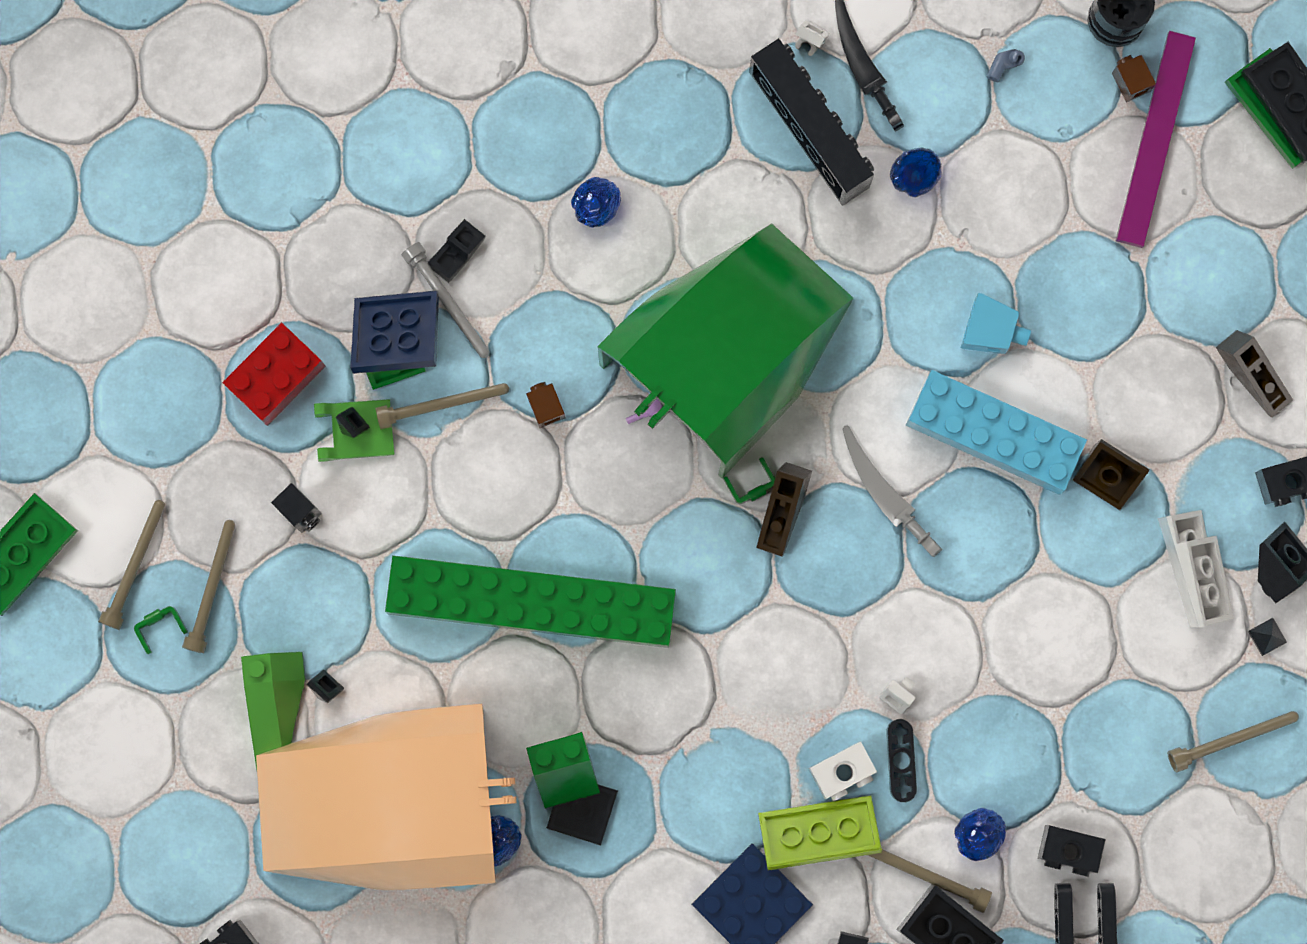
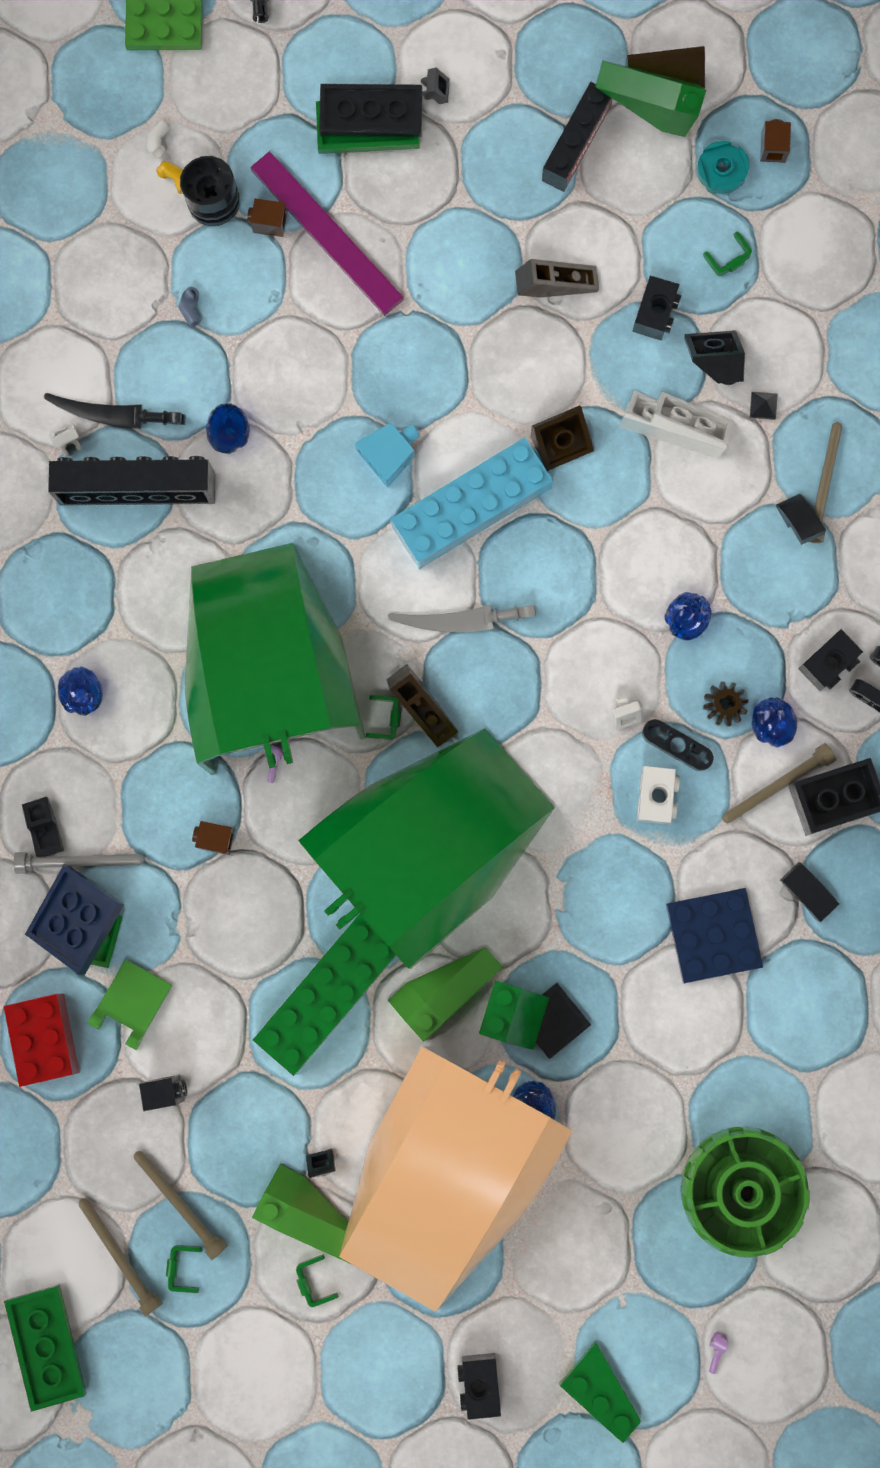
camera: 50 degrees left, 0 degrees up
black slope [336,407,370,438] -> none
dark tan piece [375,383,509,430] -> none
lime tile [758,795,882,870] -> none
none -> green piece [296,1254,339,1307]
none -> green windscreen [298,728,555,969]
none -> bright green wedge [388,947,503,1042]
none -> clear blue hair [664,592,712,641]
none -> dark brown gear [703,681,749,727]
none -> black slope [776,494,826,545]

